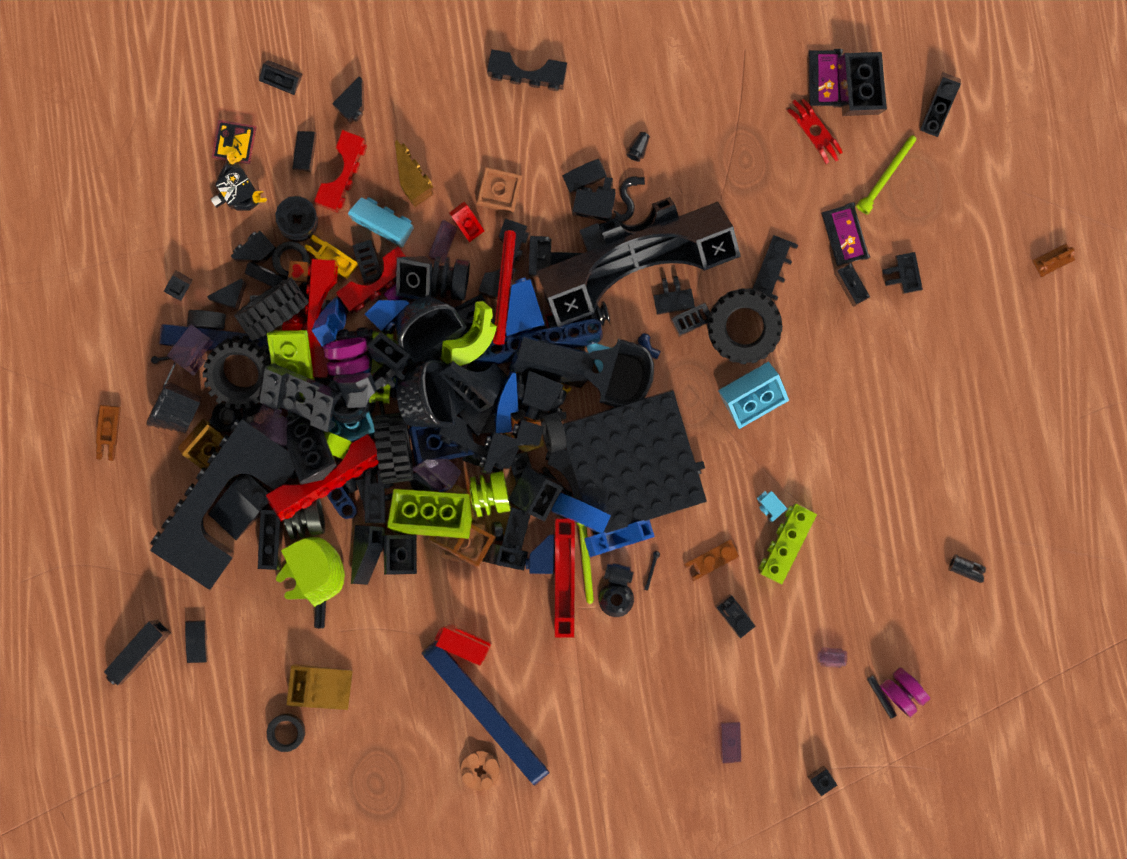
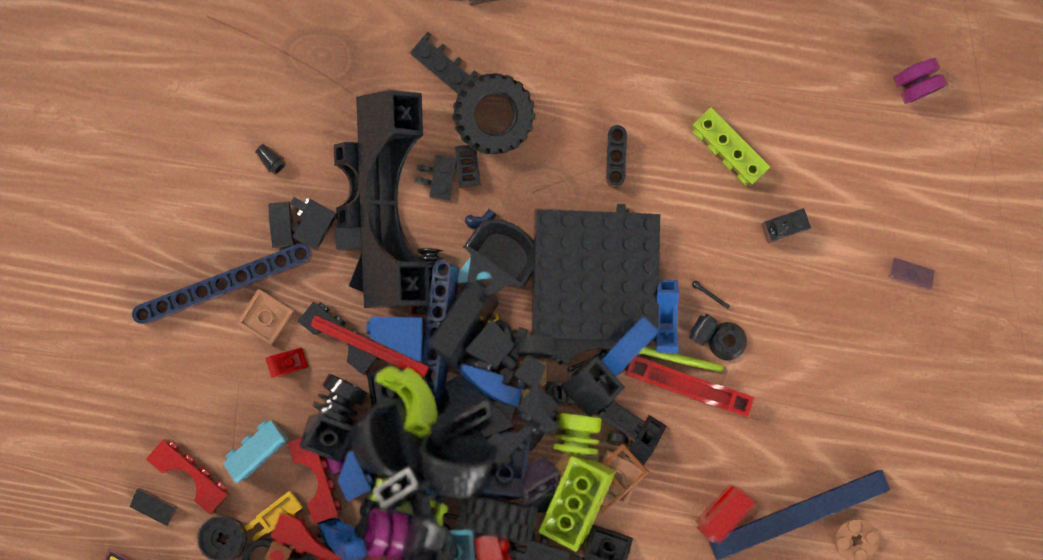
camera: 70 degrees left, 0 degrees up
black slope [259,60,303,95] -> none
black slope [332,76,364,124] -> none
black slope [352,240,382,284] -> none
pearl gold slope [395,140,434,208] -> none
slope [429,220,457,263] -> none
black arch [487,49,567,91] -> none
dark blue slope [526,535,554,574] -> none
black hinge [529,236,552,277] -> none
black animal [614,176,645,223] -> none
dark orange hinge [684,540,740,581] -> none
medium azure slope [718,361,789,429] -> none
medium azure brick [756,491,787,522] -> none
black brick [807,766,838,796] -> none
brick [817,647,847,668] -> none
black piece [867,675,897,719] -> none
none -> dark blue beam [132,244,312,324]
none -> black beam [606,125,627,188]

